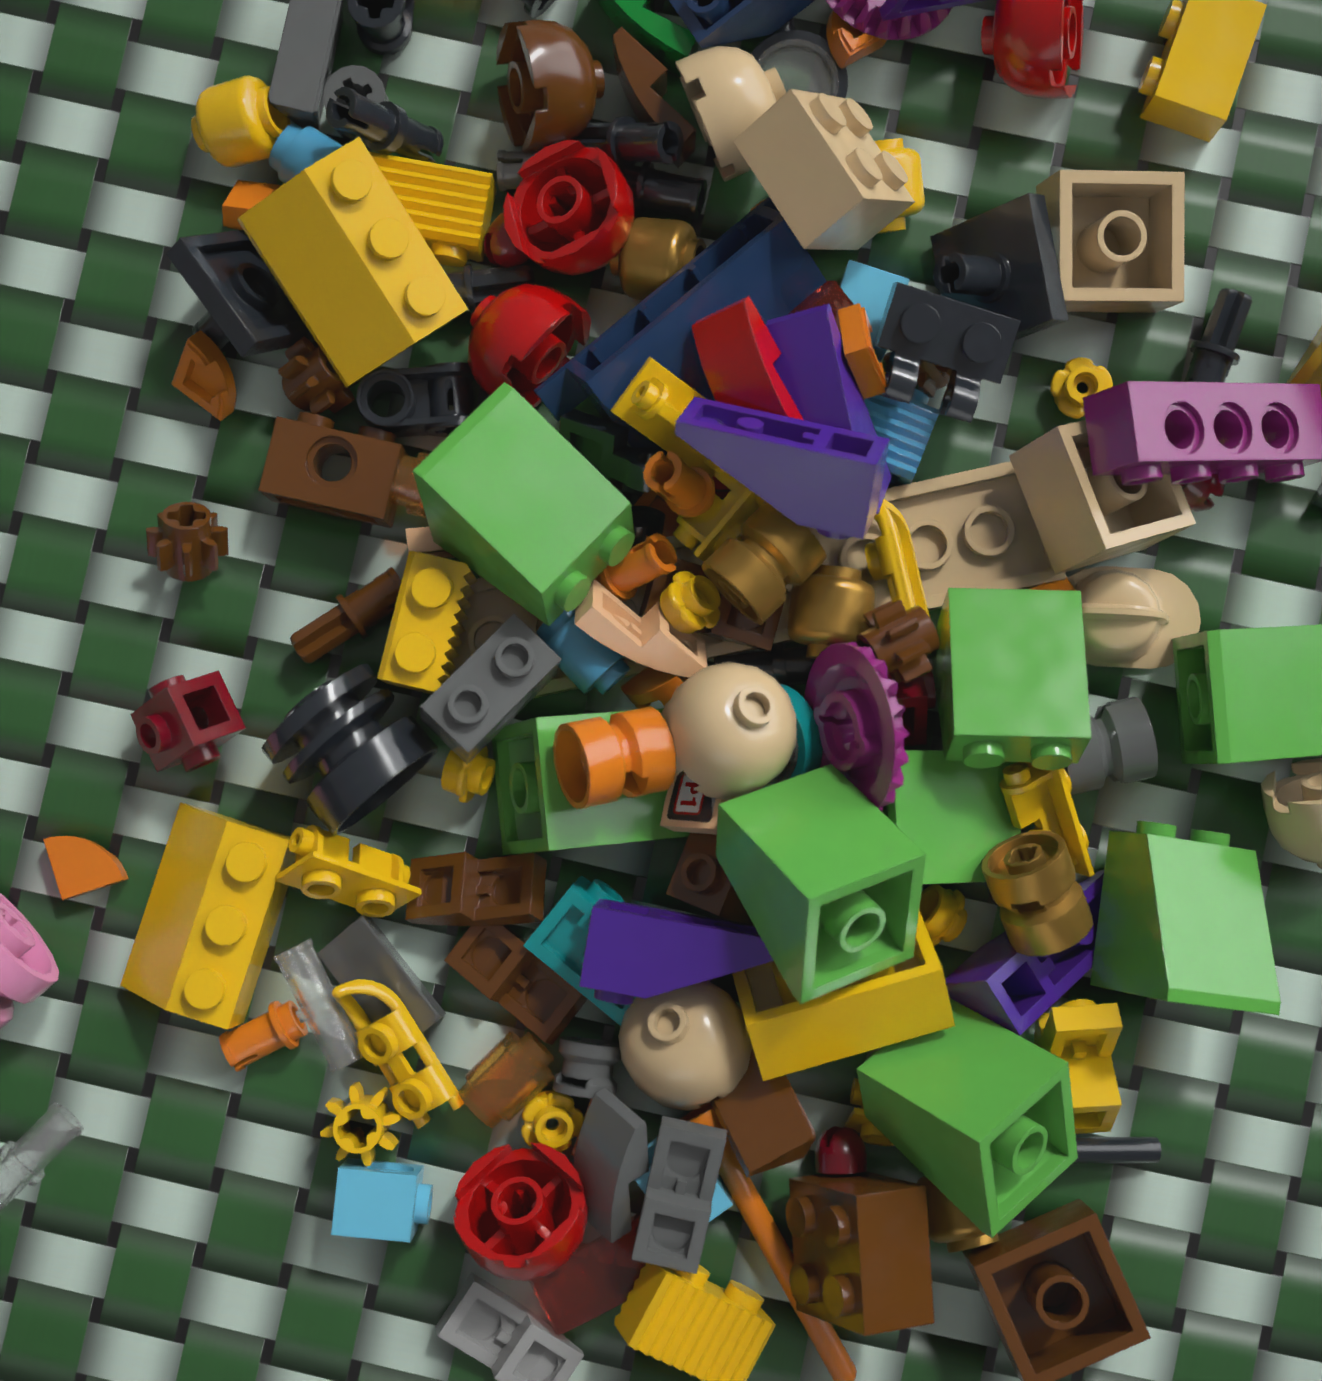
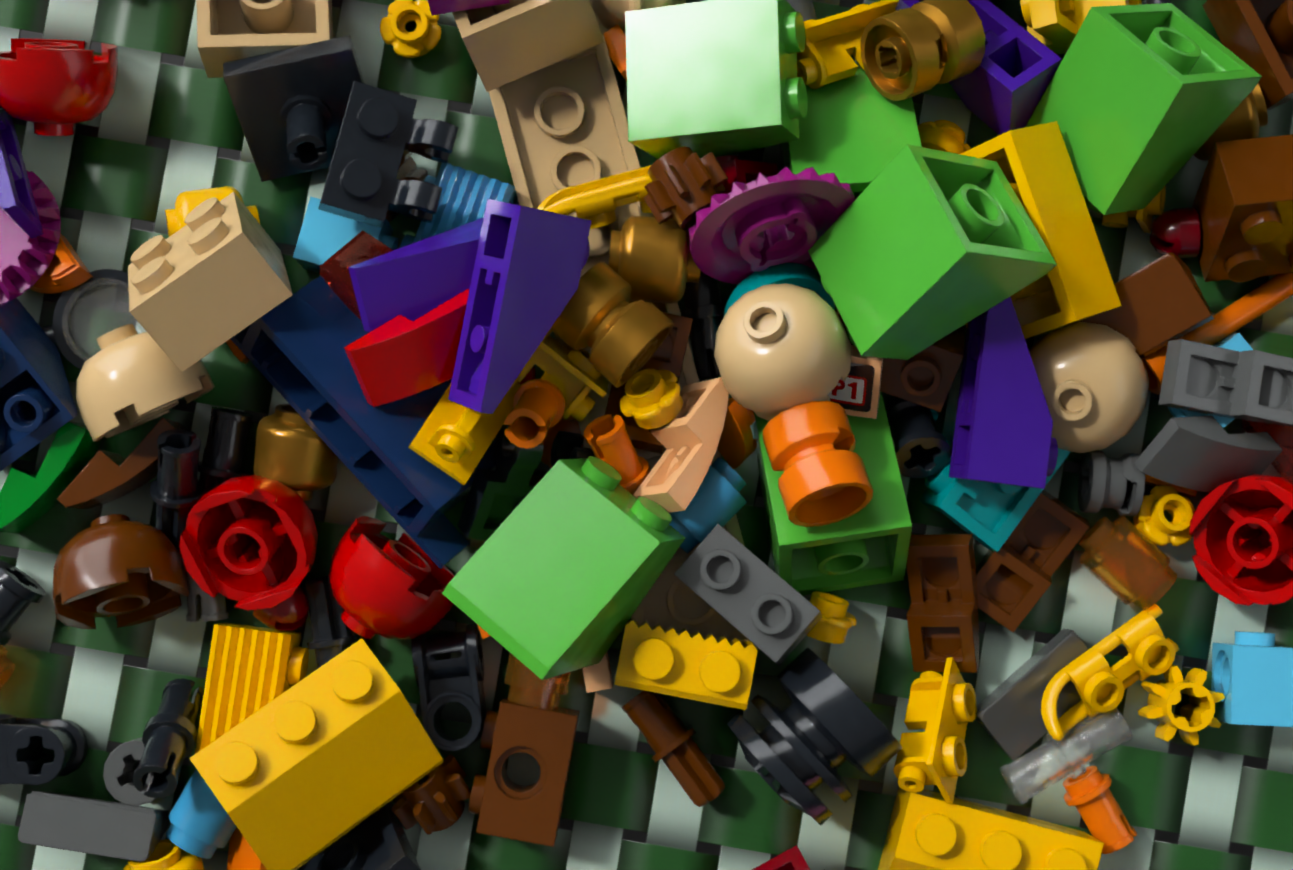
camera: 90 degrees left, 0 degrees up
orange tile [838,303,887,399] -> none
none -> black bush [885,397,951,478]

